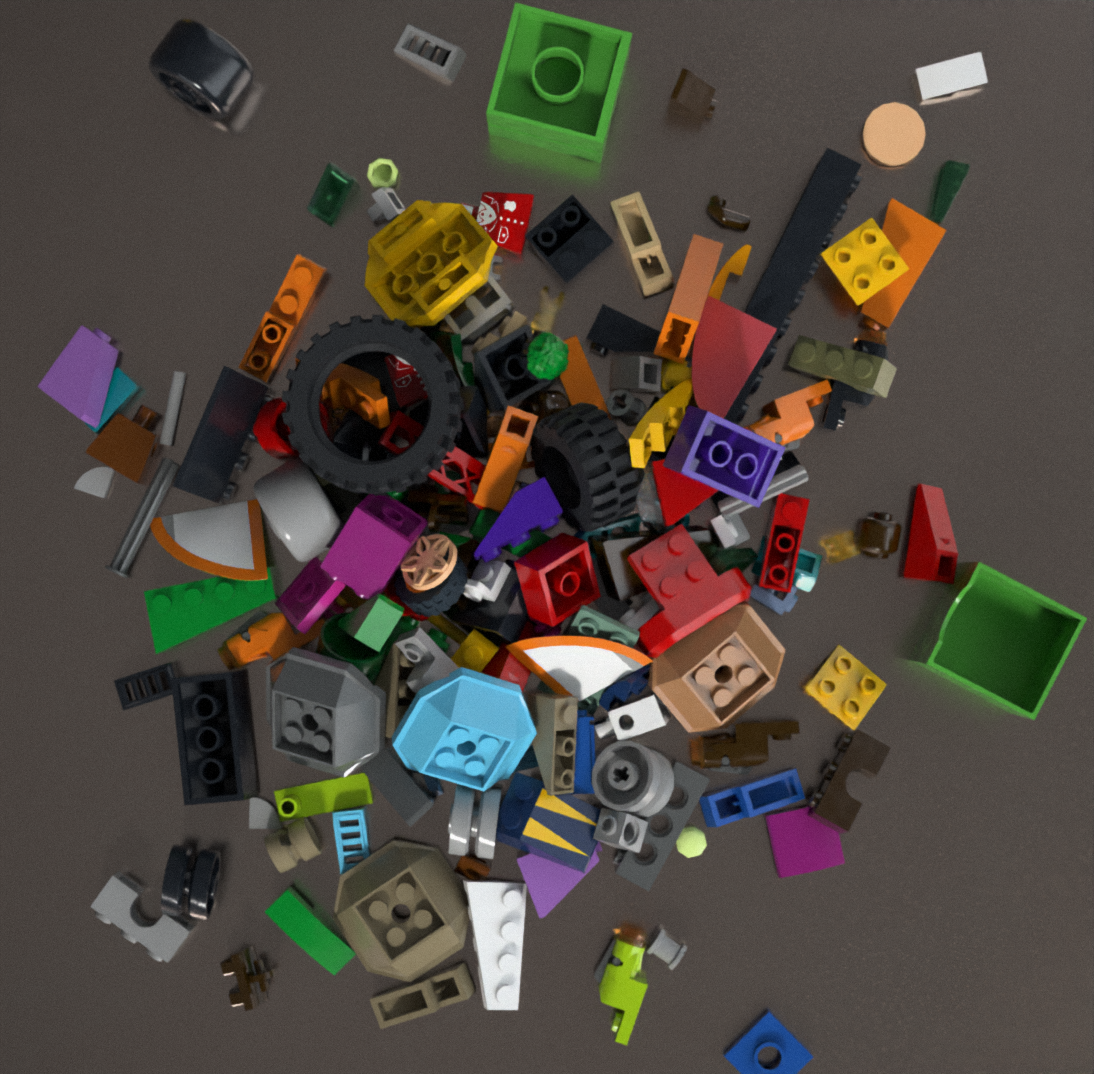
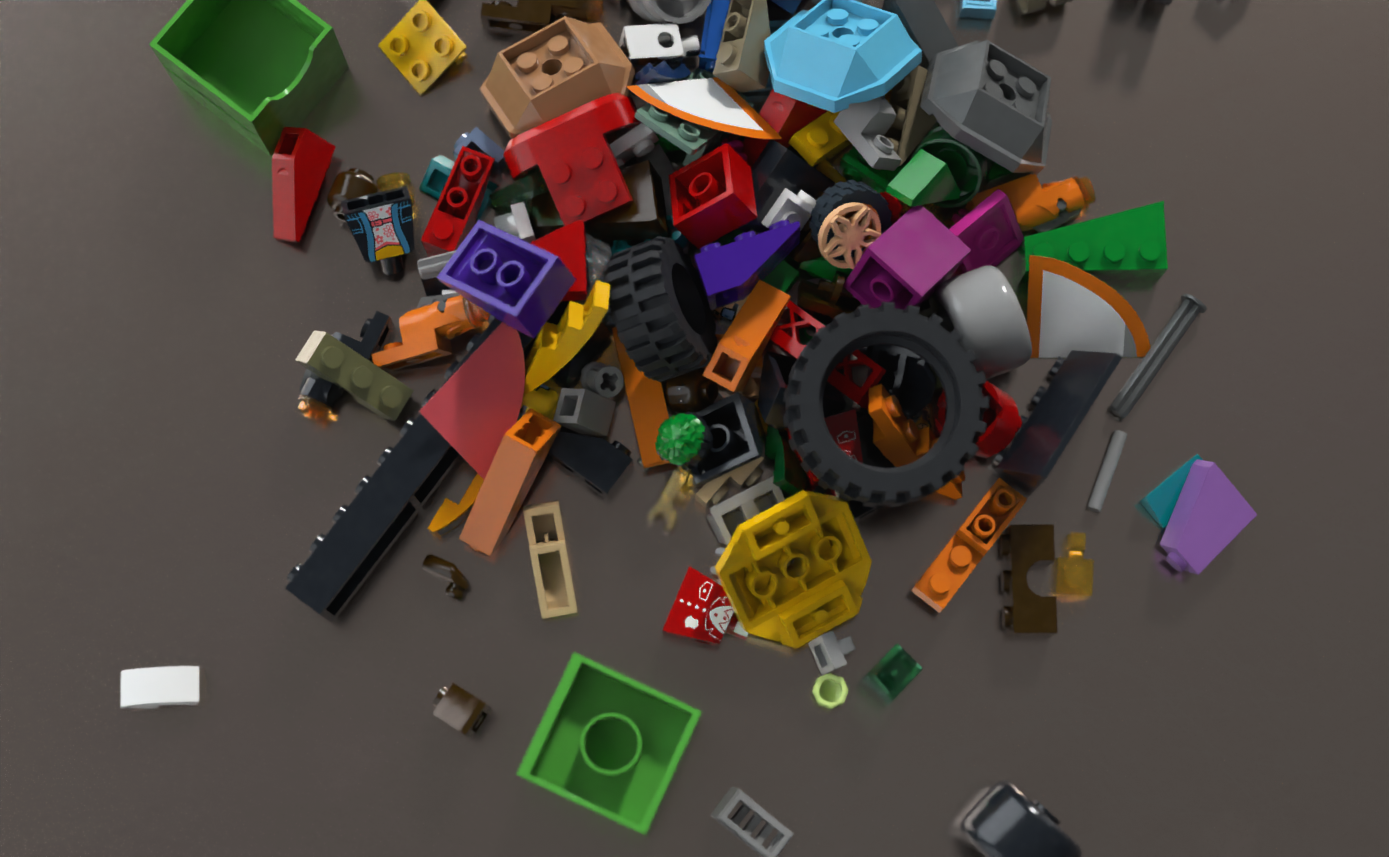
camera: 175 degrees left, 10 degrees down
light grey tile [74,467,115,499] -> none
reddish brown torso [85,404,160,485] -> none
black slope [114,661,180,711] -> none
black slope [171,670,258,806] -> none
light grey tile [249,796,282,829] -> none
lime piece [274,772,374,822] -> none
black slope [525,194,614,289] -> none
yellow hinge [820,217,909,306] -> none
orange slope [857,198,946,332] -> none
light nougat tile [861,102,926,167] -> none
clear green slope [929,160,971,225] -> none
none -> torso [341,186,415,275]
none -> dark brown arch [1000,524,1058,637]
none -> clear yellow plate [1054,532,1094,597]

